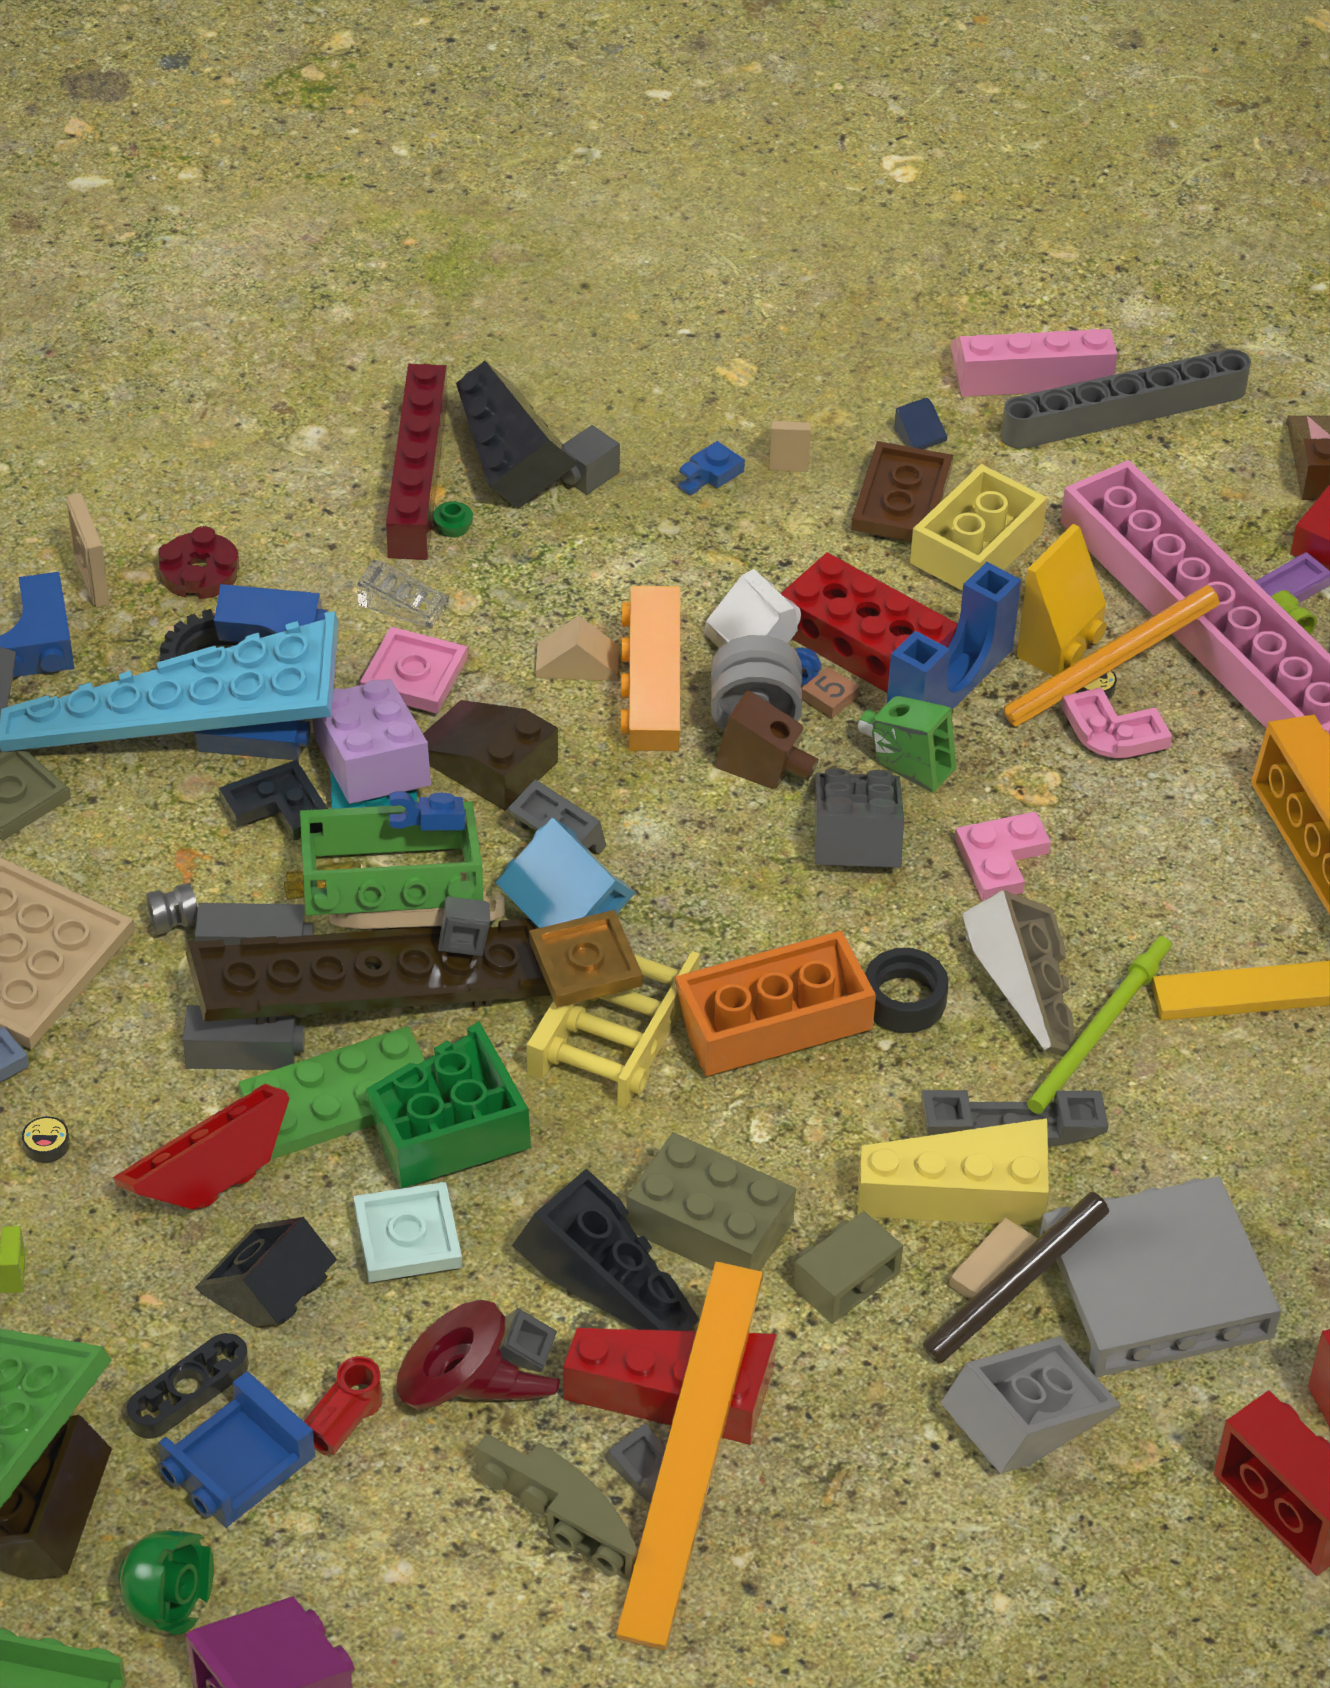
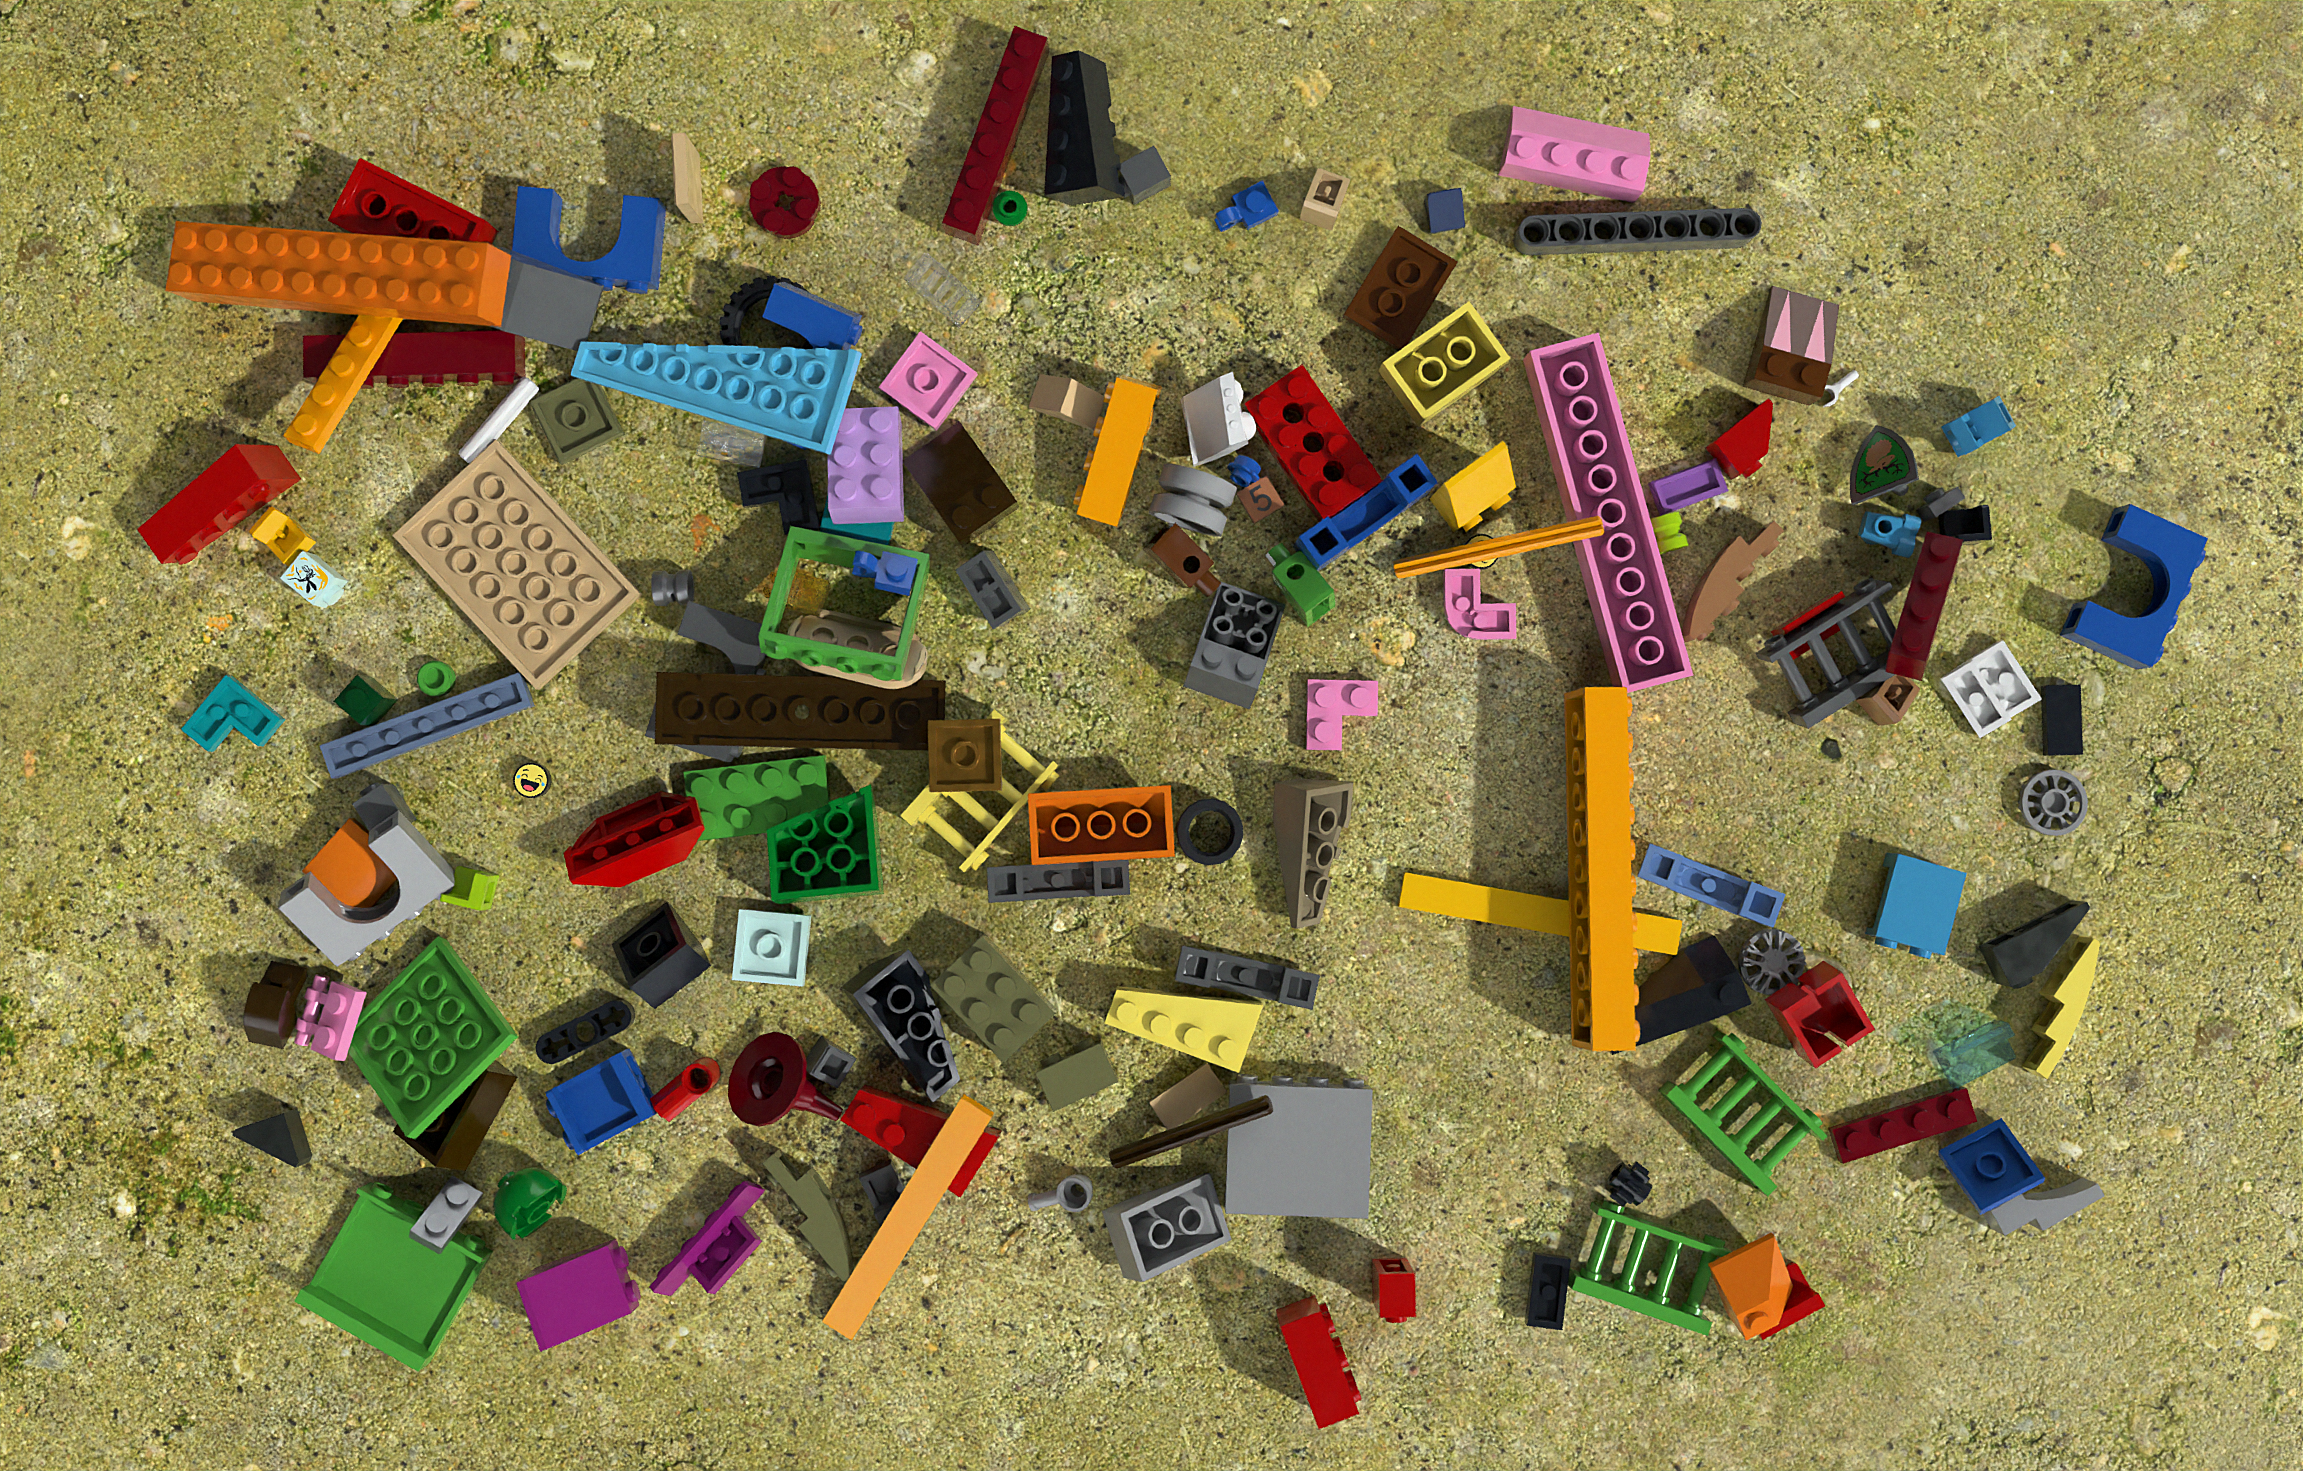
camera: 15 degrees right, 40 degrees up
dark grey slope [438,897,490,956] -> none
dark azure panel [495,817,636,928] -> none
lime bar [1027,936,1172,1114] -> none
none -> flat silver plate [409,1176,483,1255]
none -> magenta bracket [649,1181,765,1296]
none -> clear hips [696,420,766,468]
none -> dark grey slope [987,859,1130,903]
none -> light grey bar [1028,1174,1093,1212]

